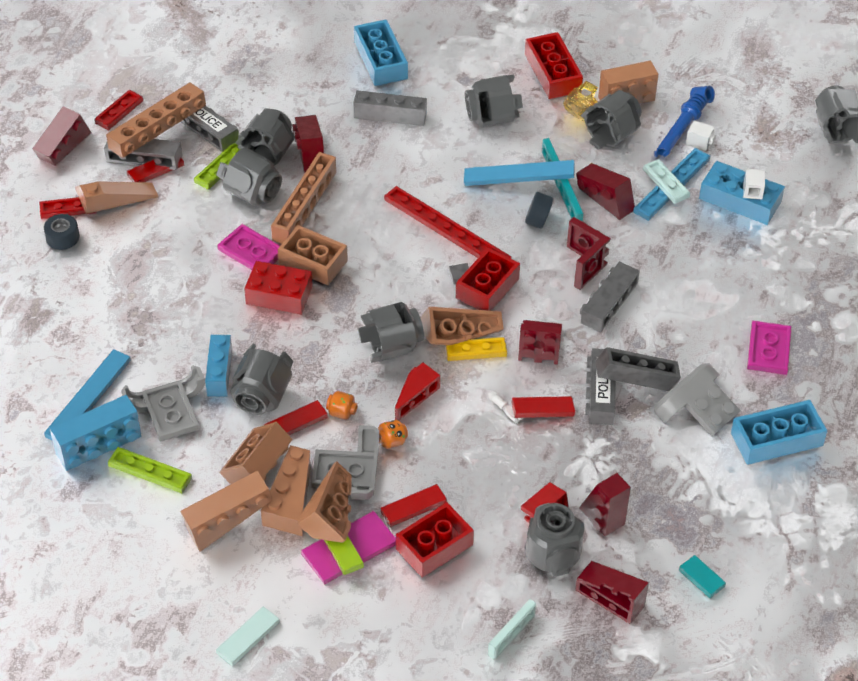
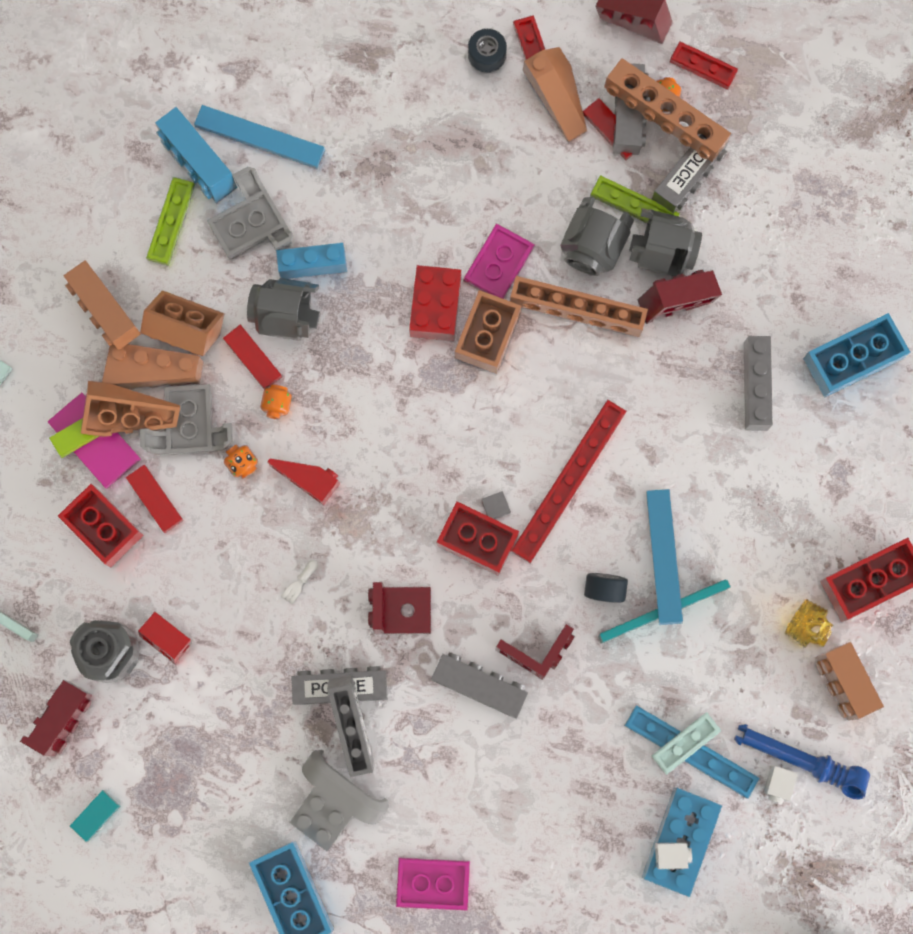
camera: 85 degrees right, 30 degrees up
dark grey piece [357,302,424,363] -> none
nougat wedge [420,307,504,345] -> none
yellow tile [445,337,507,361] -> none
dark grey piece [465,74,523,127] -> none
red tile [511,396,575,418] -> none
dark red wedge [576,163,635,220] -> none
dark red wedge [579,473,631,537] -> none
dark grey piece [581,90,642,149] -> none

